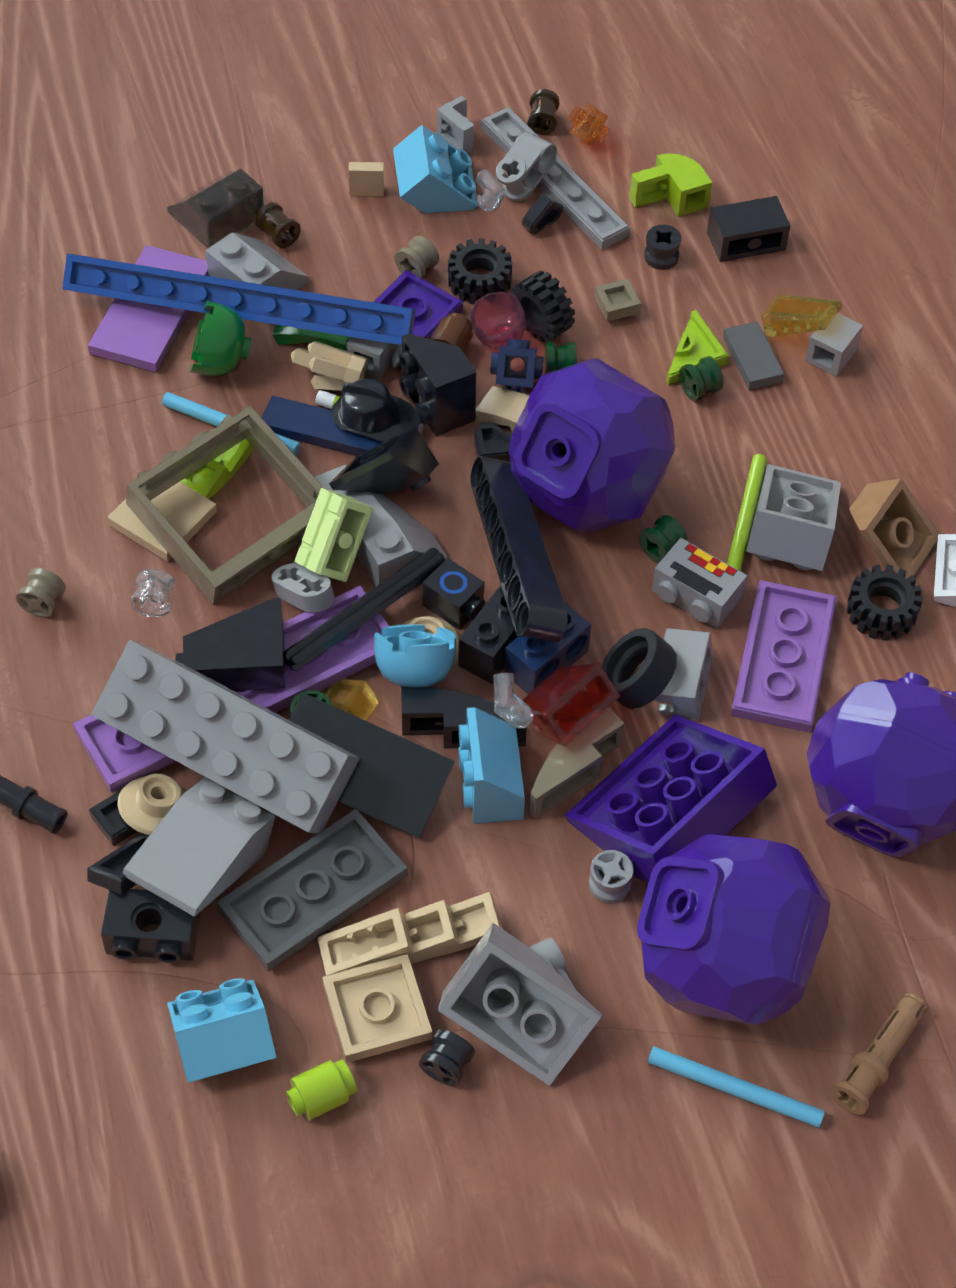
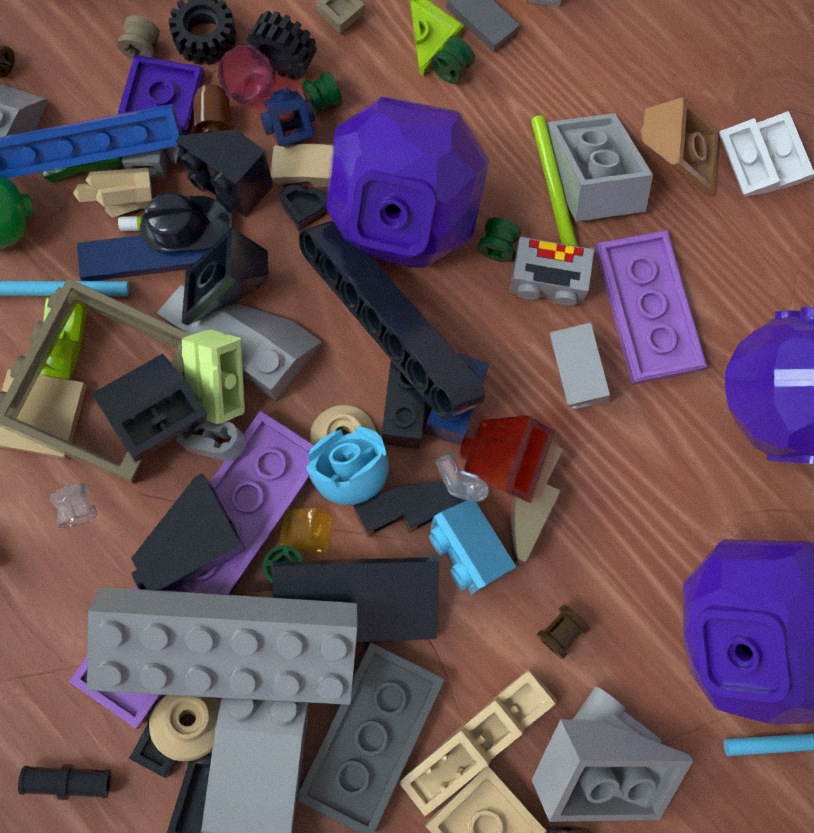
camera: 30 degrees left, 20 degrees up
black axle [283,548,445,671] -> none
black brick [422,558,486,630] -> none
dark purple slope [565,714,777,883] -> none
light grey wheel [588,850,634,904] -> none
black tyre [599,628,677,709] -> none
black tyre [846,565,923,641] -> none
none -> black slope [91,353,207,463]
none -> dark brown bush [536,604,590,659]

